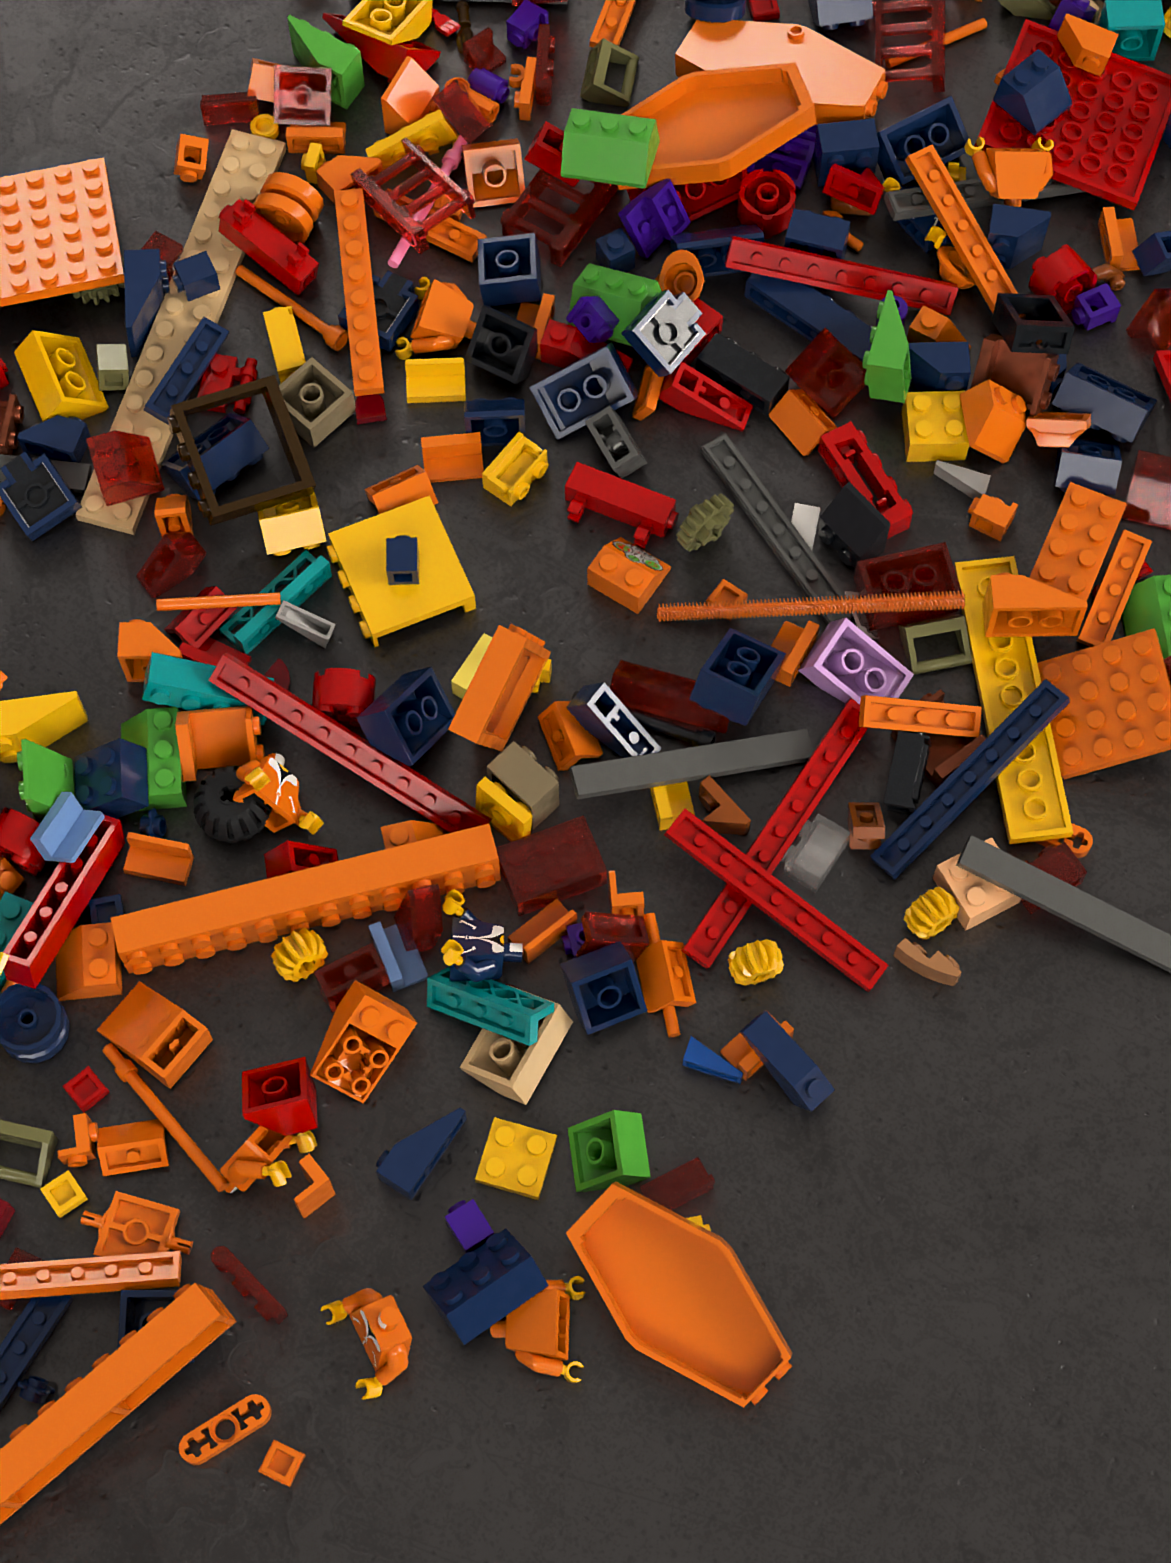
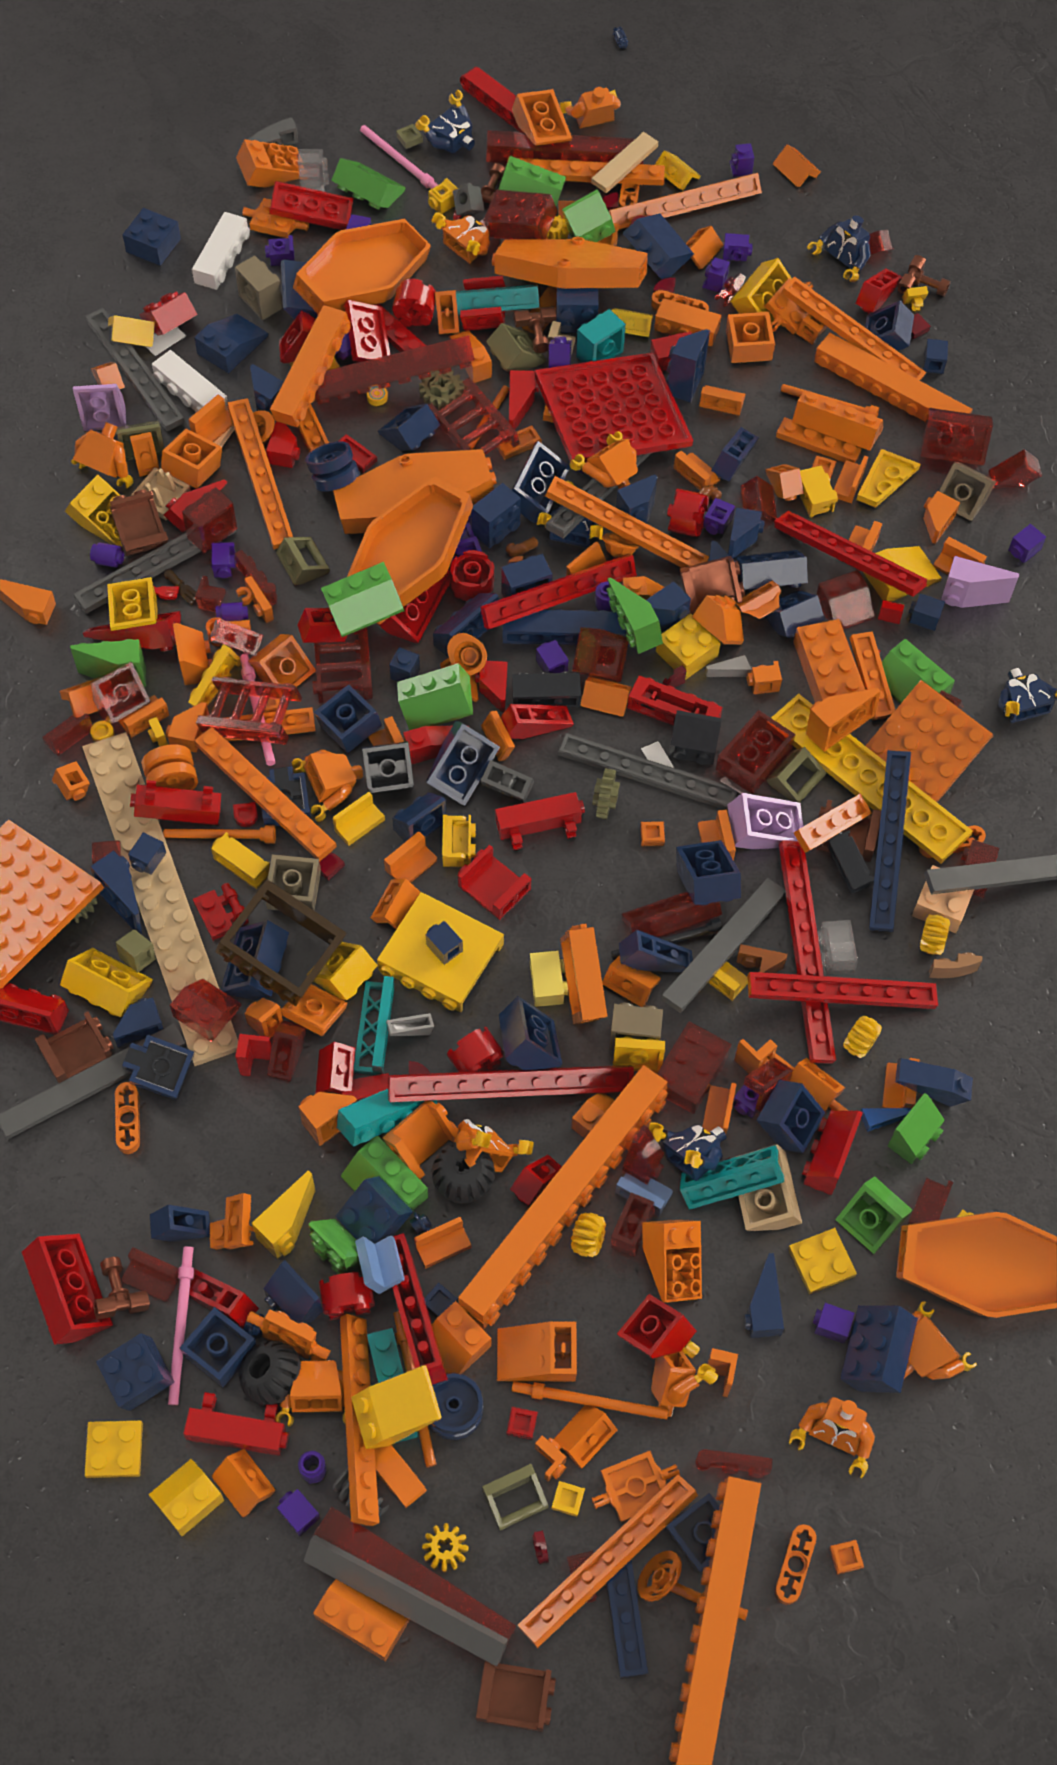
camera: 40 degrees left, 5 degrees down
dark blue plate [17,1376,55,1404] -> none
dark blue plate [144,317,229,426] -> none
orange bar [156,592,281,611] -> none
dark purple brick [565,296,620,343] -> none
orange slope [587,537,671,614] -> none
dark purple slope [618,178,691,258] -> none
piece [621,290,706,377] -> none
orange axle [657,590,965,622] -> none
red slope [822,163,885,215] -> none
dark orange slope [848,802,885,849] -> none
black window [992,293,1075,354] -> none
dark blue slope [993,49,1073,136] -> none
orange slope [1057,13,1119,77] -> none
none -> red tile [233,802,258,827]
none -> red panel [235,1034,274,1076]
none -> orange tile [281,985,347,1036]
none -> red panel [458,845,532,920]
none -> orange tile [495,425,542,460]
none -> red slope [509,370,539,434]
none -> dark purple brick [536,640,569,673]
none -> orange slope [566,541,606,576]
none -> orange dish [637,1551,748,1621]
none -> dark red tile [662,665,687,688]
none -> dark blue slope [728,508,765,558]
none -> red slope [802,1110,863,1196]
none -> bright green slope [887,1093,944,1164]

